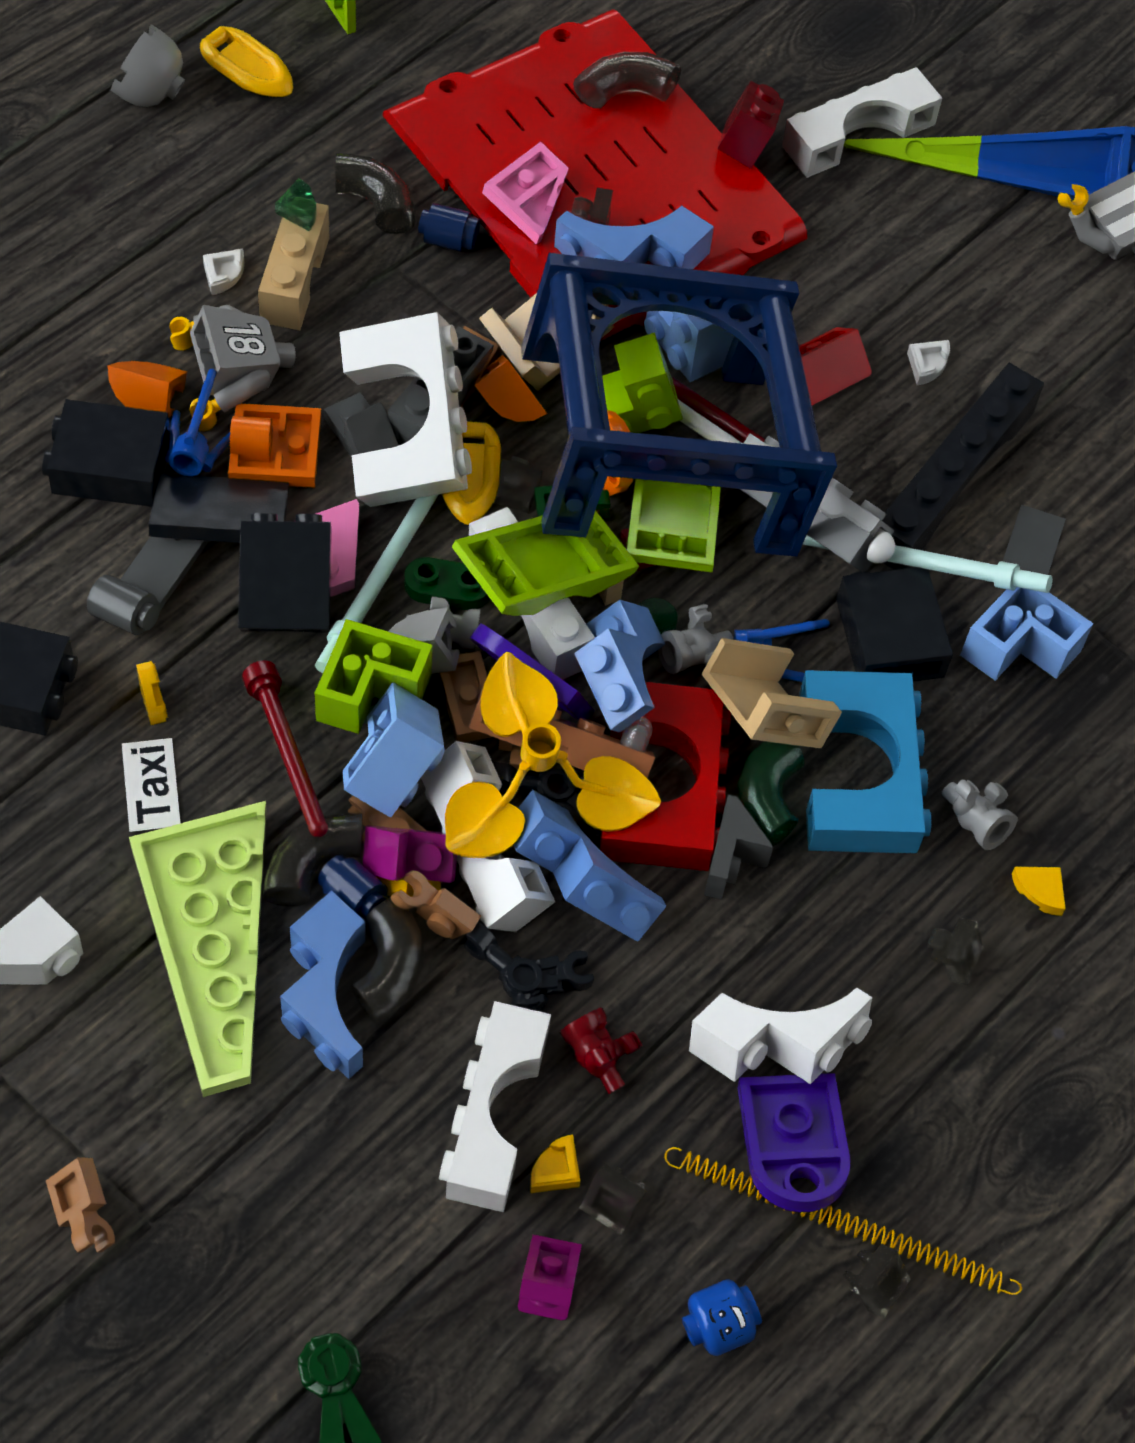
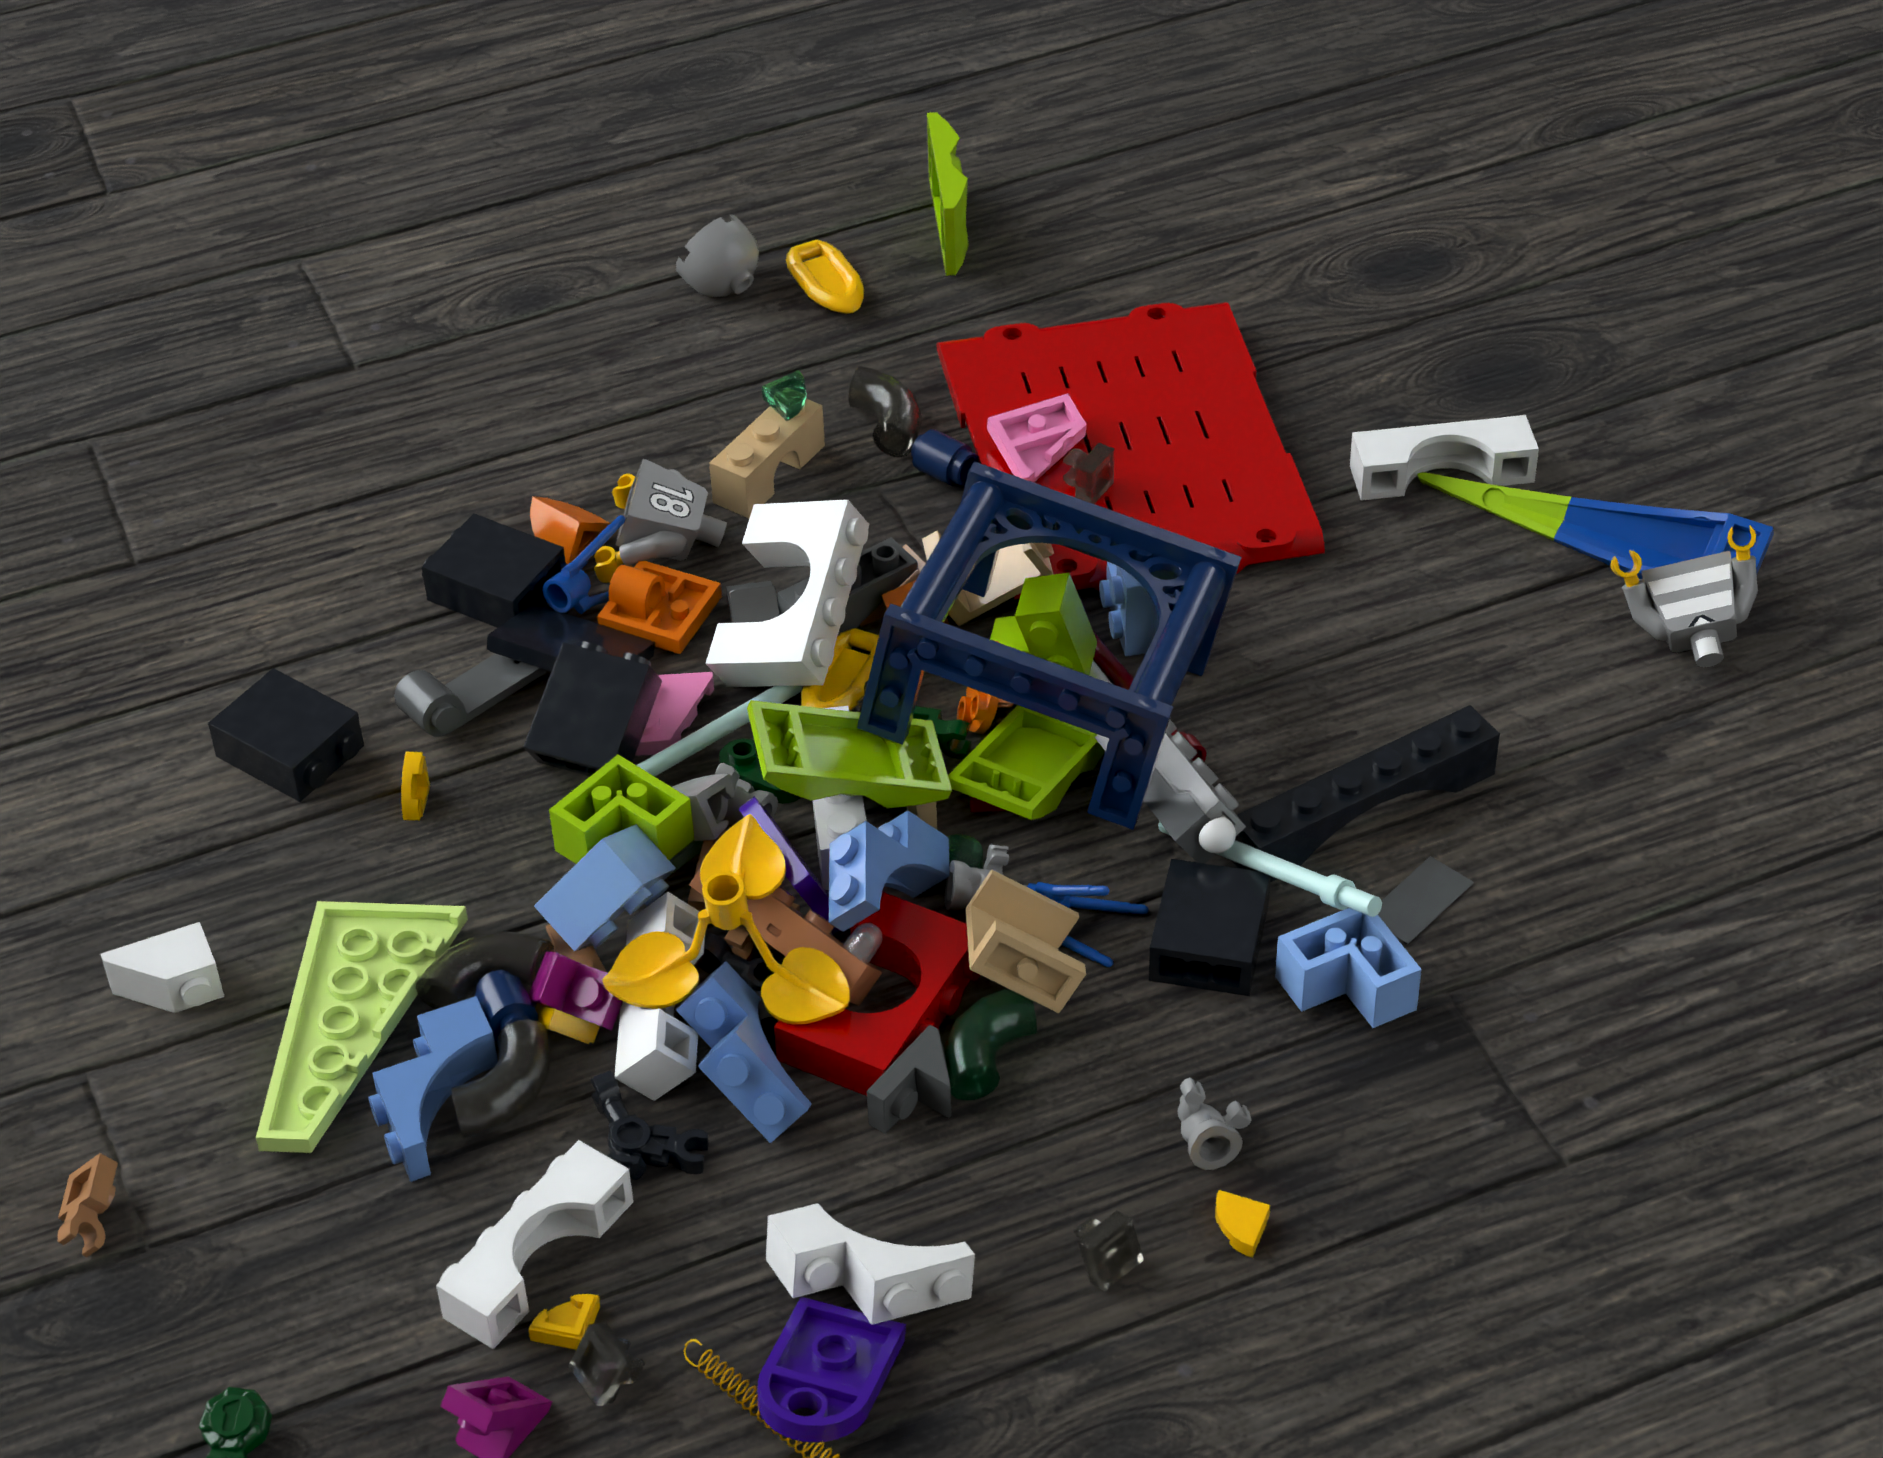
camera: 30 degrees right, 15 degrees down
white sticker [122,738,181,832] -> none
white tile [203,248,244,296] -> none
dark red piece [242,660,328,837] -> none
medium nougat plate [391,870,481,939] -> none
medium blue arch [554,206,714,269] -> none
dark red piece [559,1007,643,1094] -> none
clear smoke cylinder [573,51,681,108] -> none
dark red brick [717,81,784,168] -> none
red panel [799,327,872,405] -> none
dark azure arch [799,670,931,853] -> none
white tile [907,340,950,385] -> none

